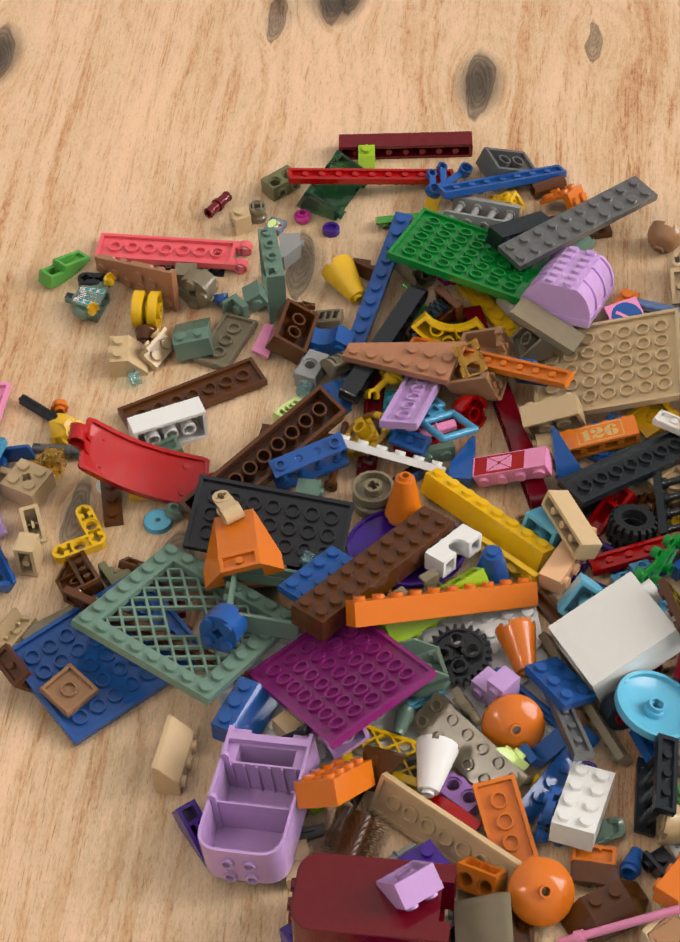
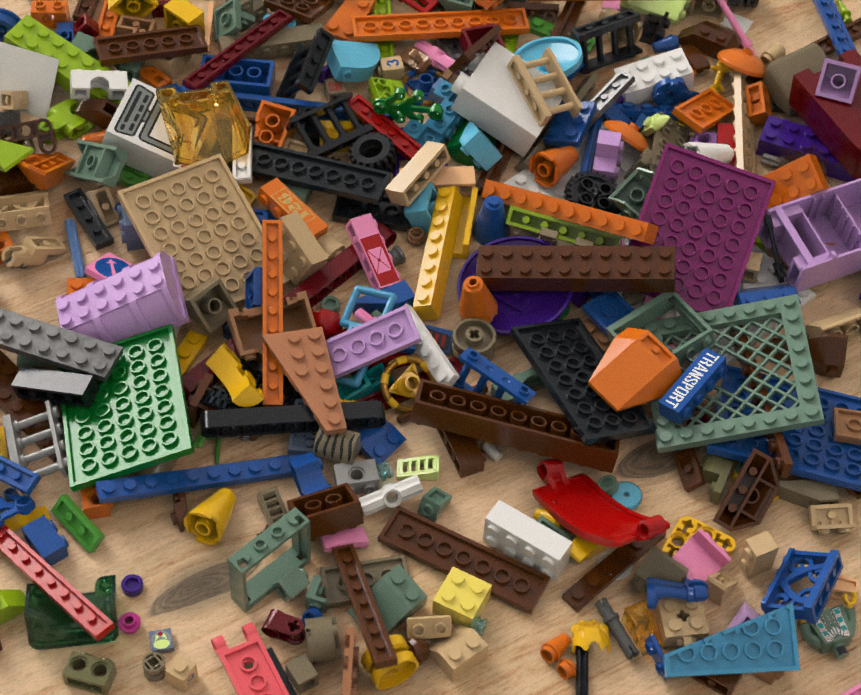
camera: 130 degrees left, 5 degrees up
blue brick [199,603,248,653] -> none
tan piece [212,490,245,526] -> none
blue plate [278,545,353,602] -> none
light grey slope [279,233,305,270] -> none
clear light blue bush [298,550,317,566] -> none
white arch [424,524,482,578] -> none
pearl gold piece [452,338,489,379] -> none
dark tan tile [508,296,586,356] -> none
blue slope [550,425,582,481] -> none
none -> blue brick [22,515,69,566]
none -> dark red piece [261,609,306,645]
none -> sand green tile [321,296,340,313]
none -> reddish brown plate [332,543,398,670]
none -> white piece [358,474,424,516]
none -> dark grey wheel [387,245,406,267]
none -> sand green bracket [417,486,452,522]
none -> light yellow brick [432,567,492,629]
none -> tan fence [507,47,583,127]
none -> orange cone [540,633,571,663]
none -> dark tan slope [633,545,689,594]
none -> blue piece [647,577,709,610]
none -> blue brick [658,348,728,425]
none -> bright pink panel [672,528,732,582]
none -> reddish brown wedge [761,333,848,378]

